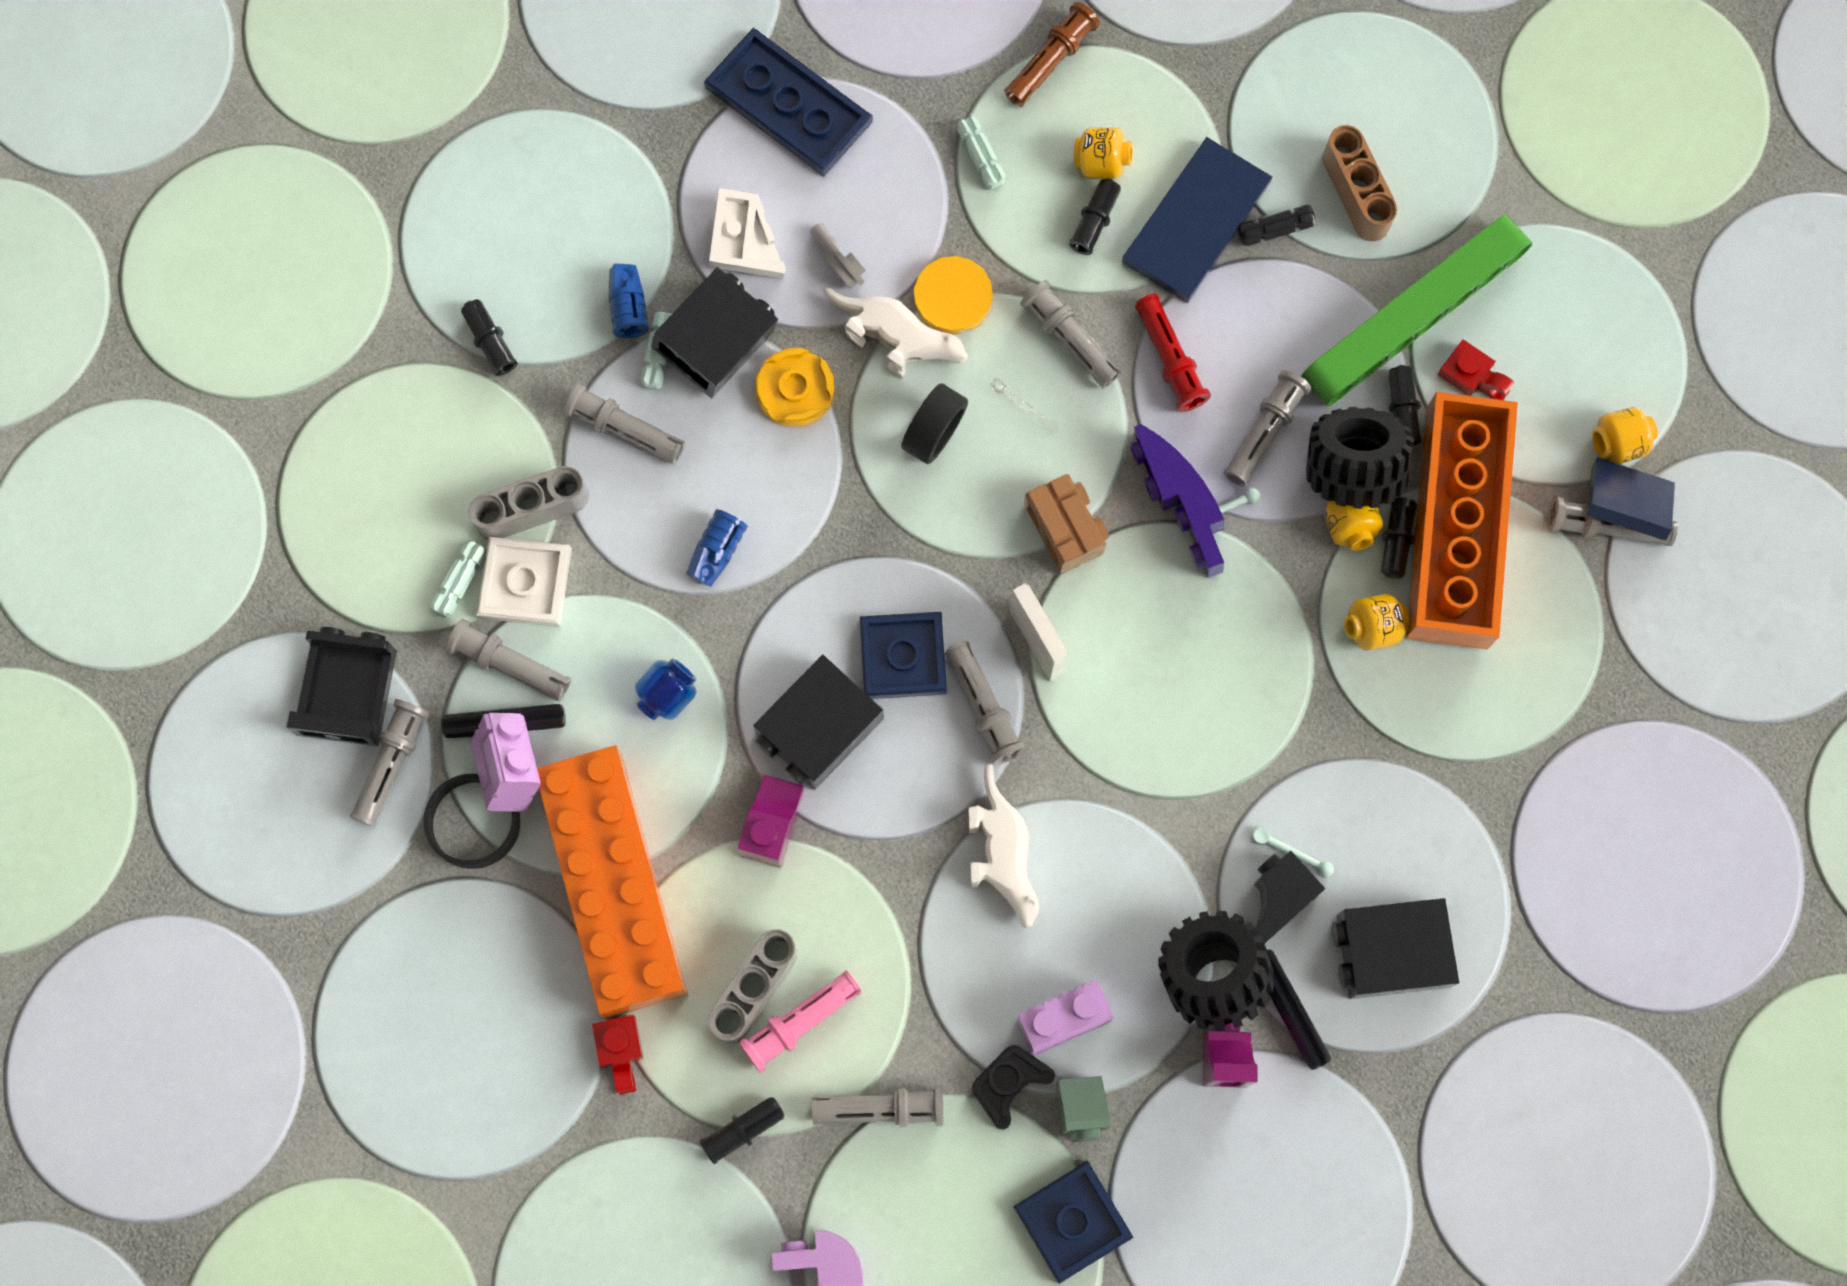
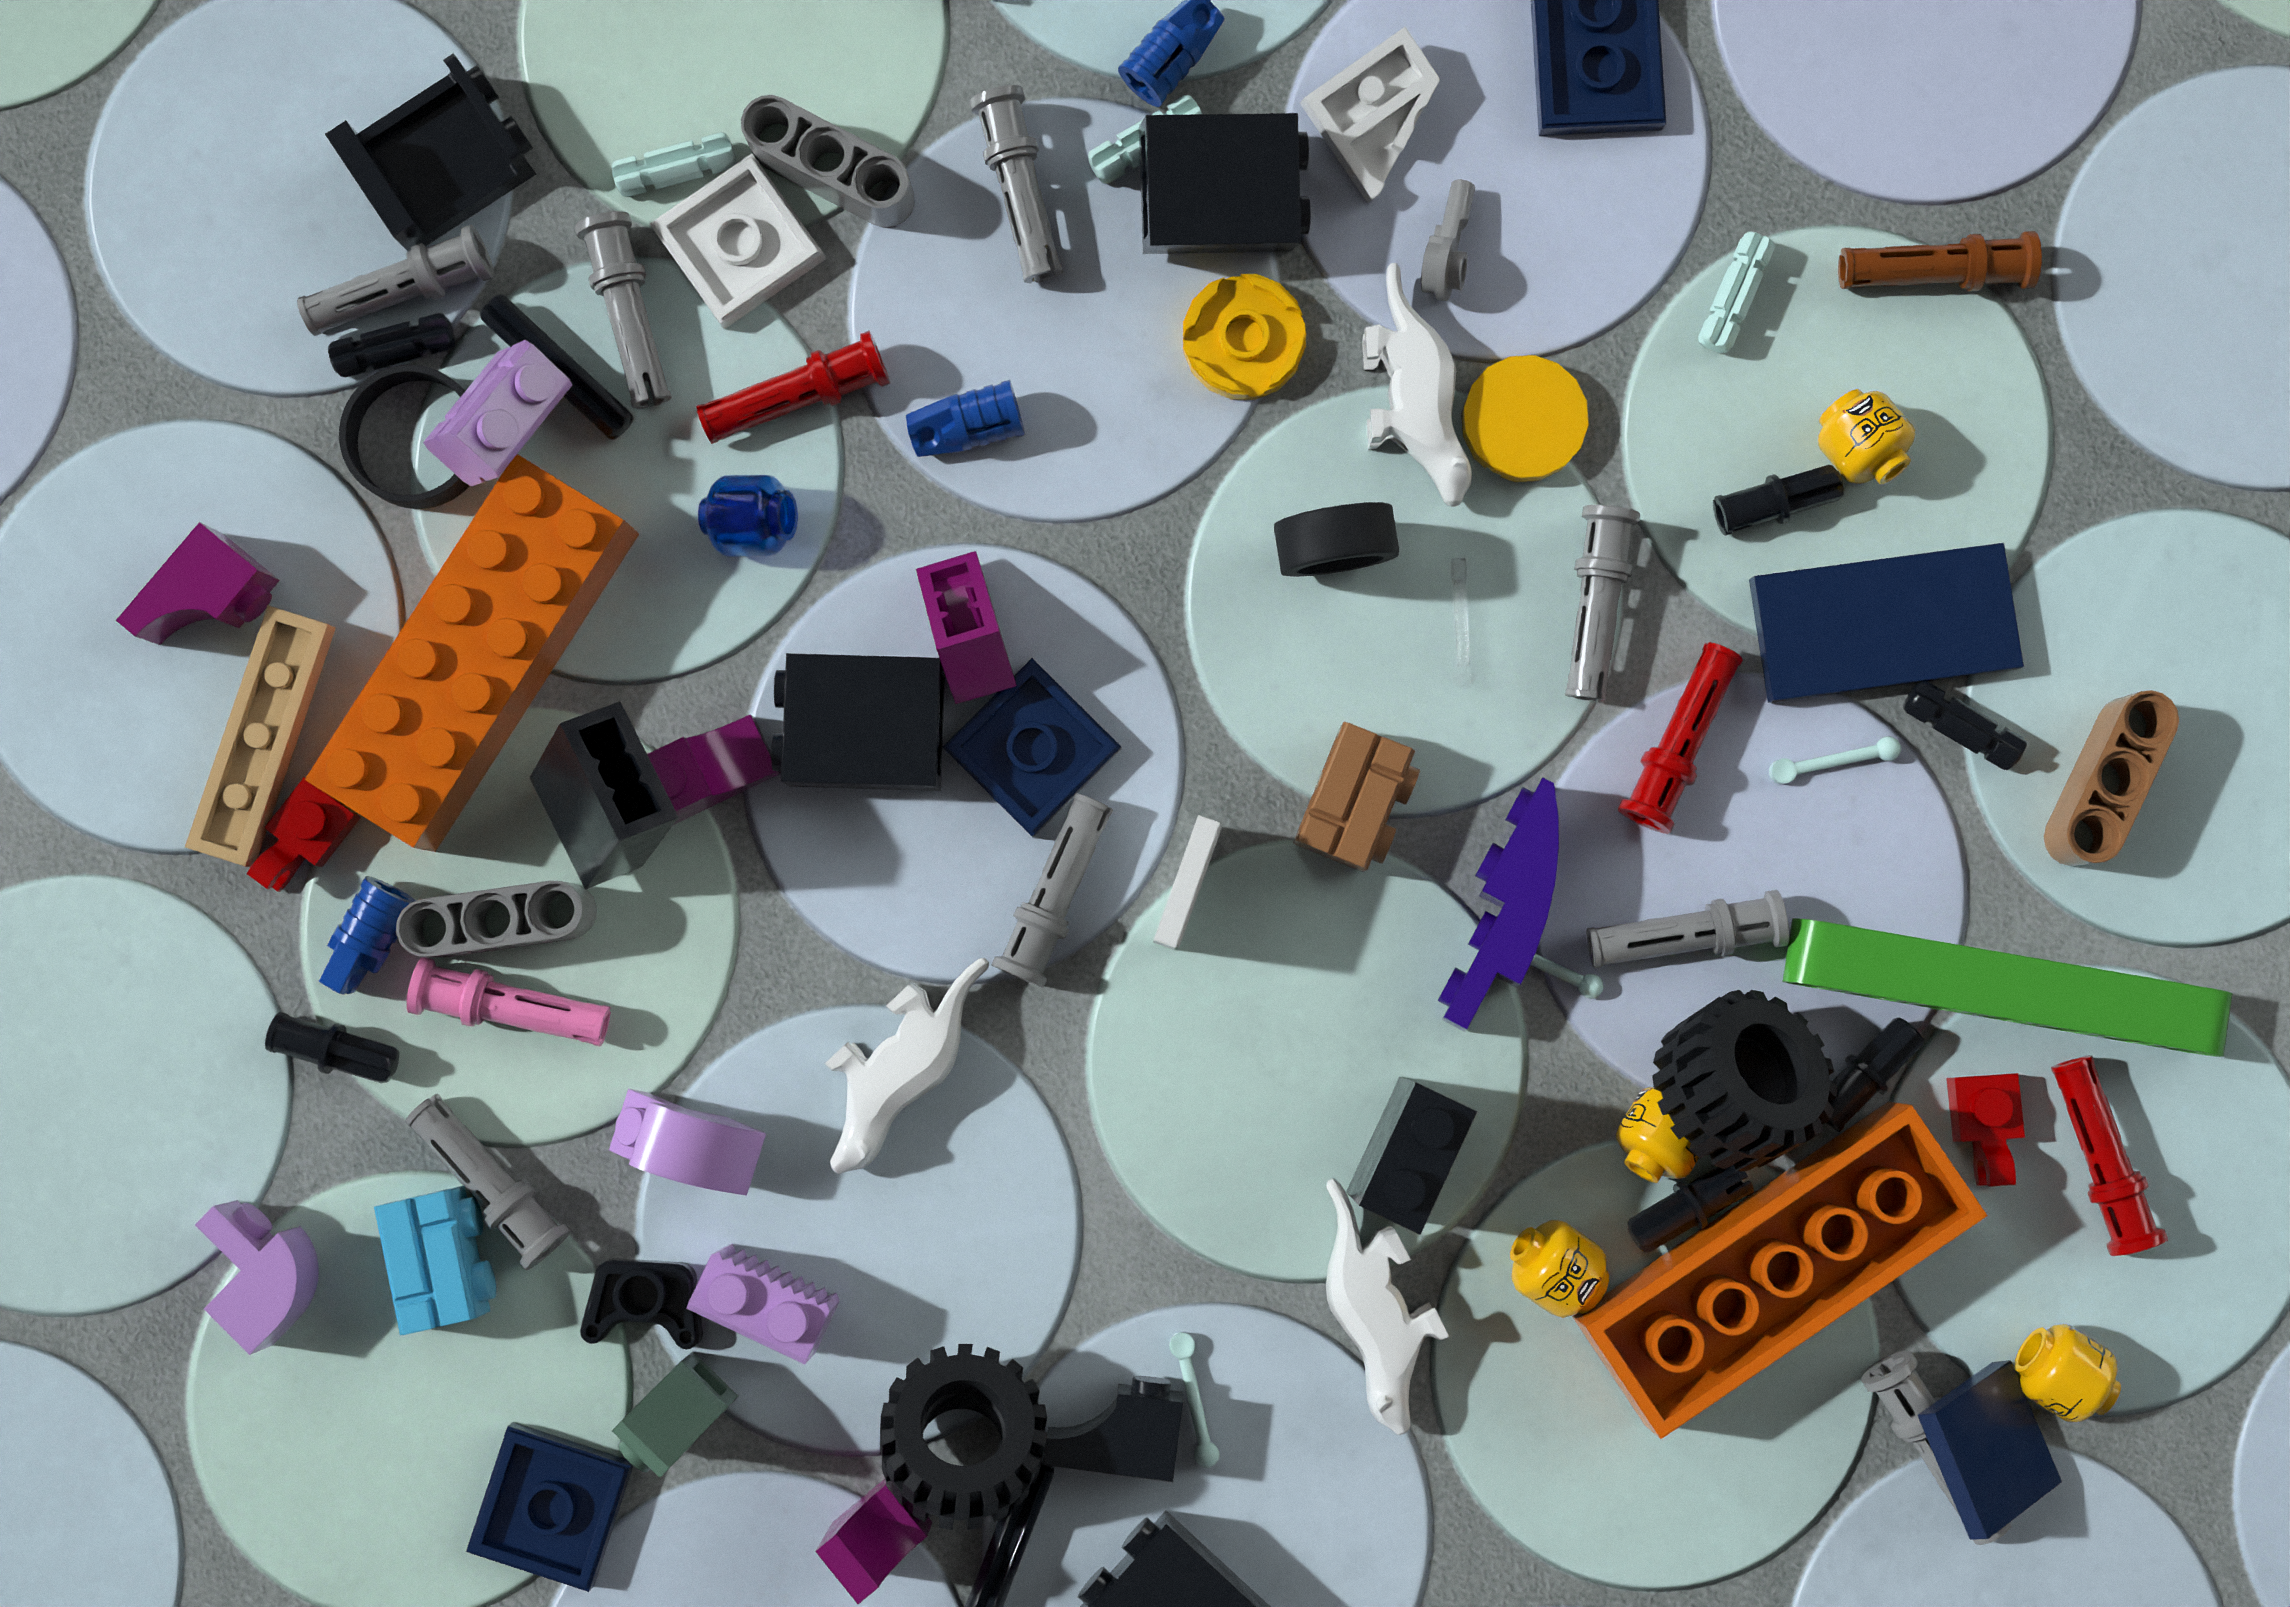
camera: 50 degrees right, 10 degrees up
none -> magenta arch [116,522,280,645]
none -> tan plate [185,605,336,867]
none -> blue hinge [319,876,416,995]
none -> black axle [328,313,455,378]
none -> medium azure brick [374,1185,496,1336]
none -> black brick [529,701,679,890]
none -> lavender brick [609,1089,766,1196]
none -> red pin [696,331,891,444]
none -> magenta arch [916,551,1017,704]
none -> white animal [1326,1178,1449,1435]
none -> black brick [1346,1077,1477,1235]
none -> light aqua hinge [1769,736,1901,784]
none -> red pin [2051,1055,2168,1256]

